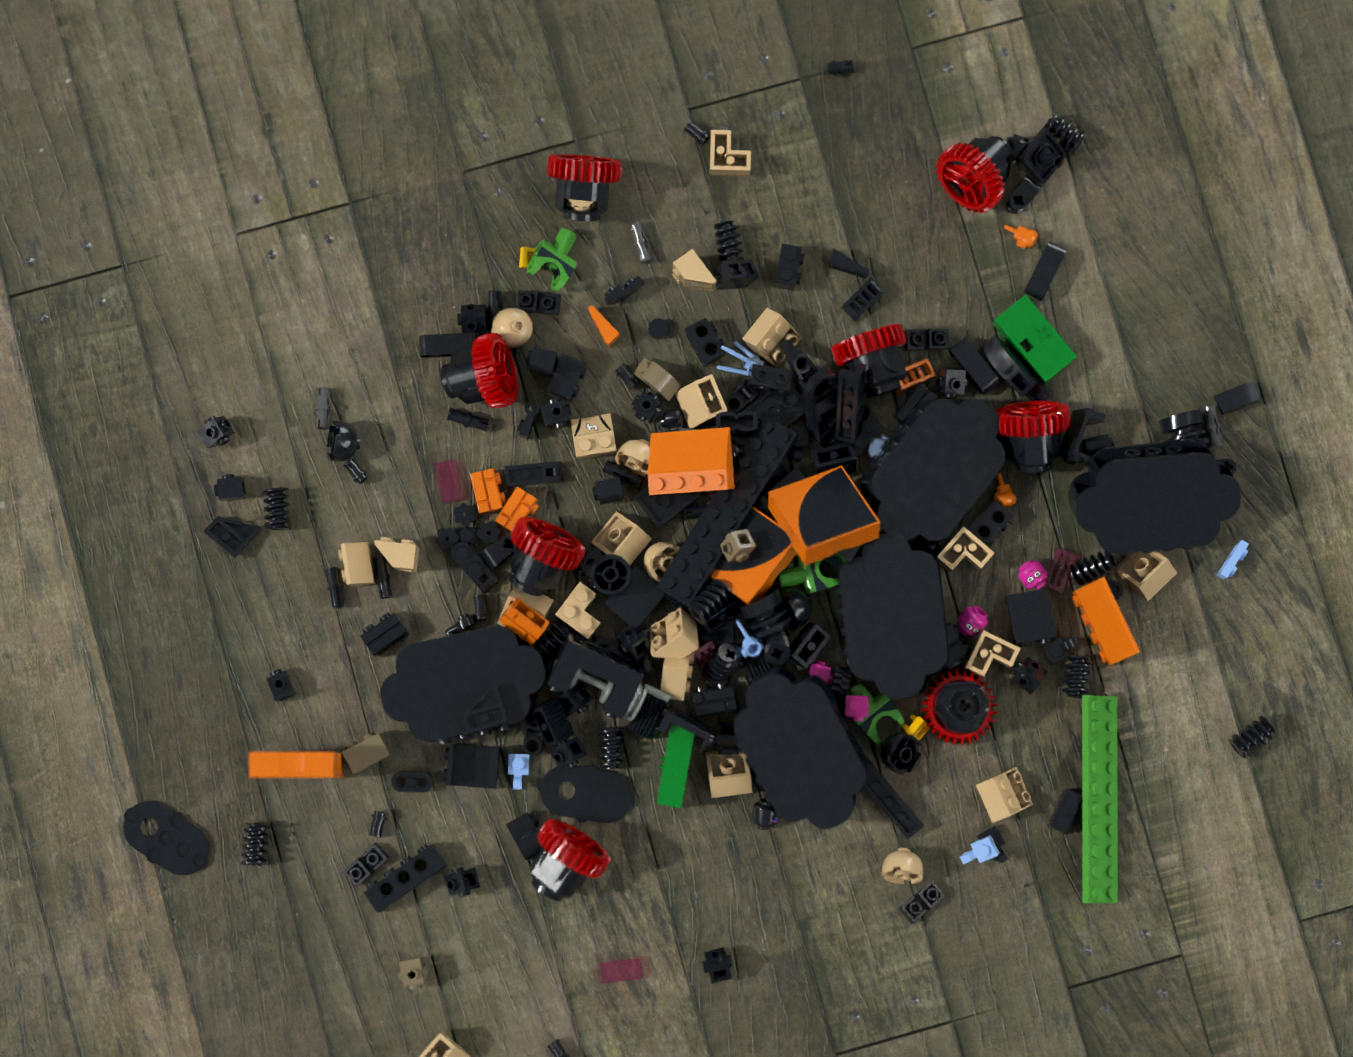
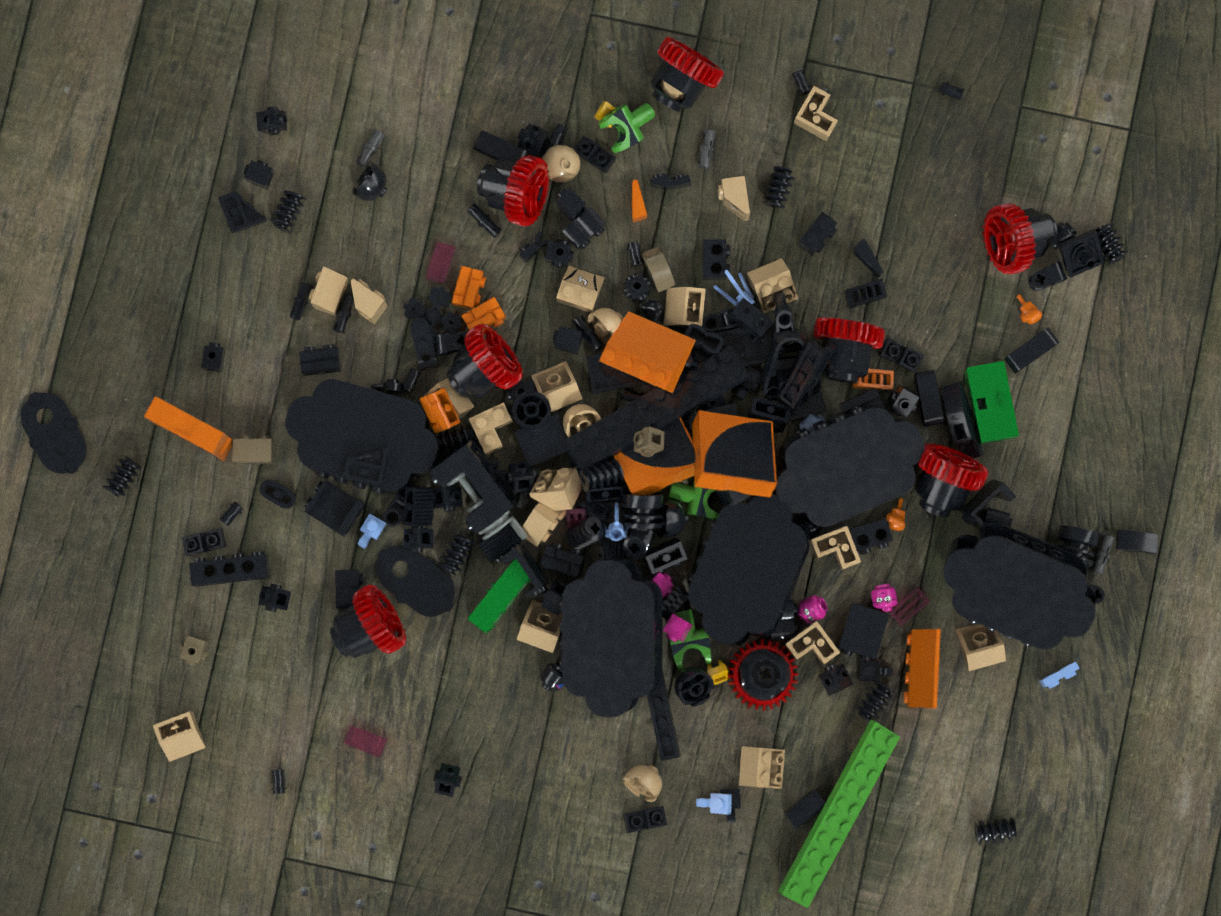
camera: 30 degrees right, 0 degrees up
black pin [343,458,368,484] -> none
black plate [504,461,563,487] -> none
black tile [648,319,669,340] -> none
black hinge [713,259,759,290] -> none
black piece [1070,551,1116,586] -> none
black tile [1107,580,1123,600] -> none

